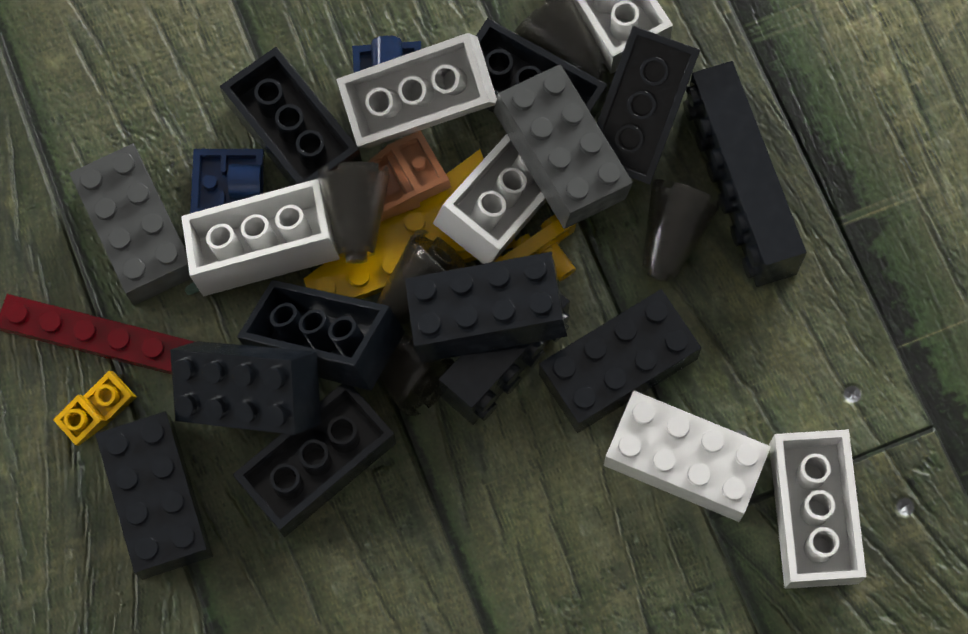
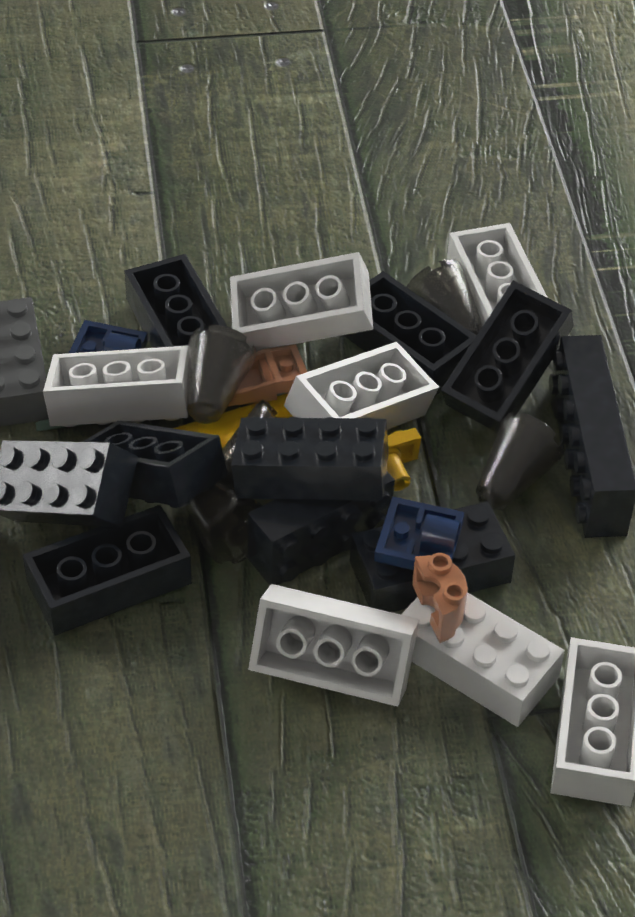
camera: 10 degrees right, 25 degrees down
dark grey brick [493,64,633,229] -> none
none -> white brick [248,584,420,707]
none -> dark blue plate [374,497,465,570]
none -> nougat cylinder [412,553,468,643]

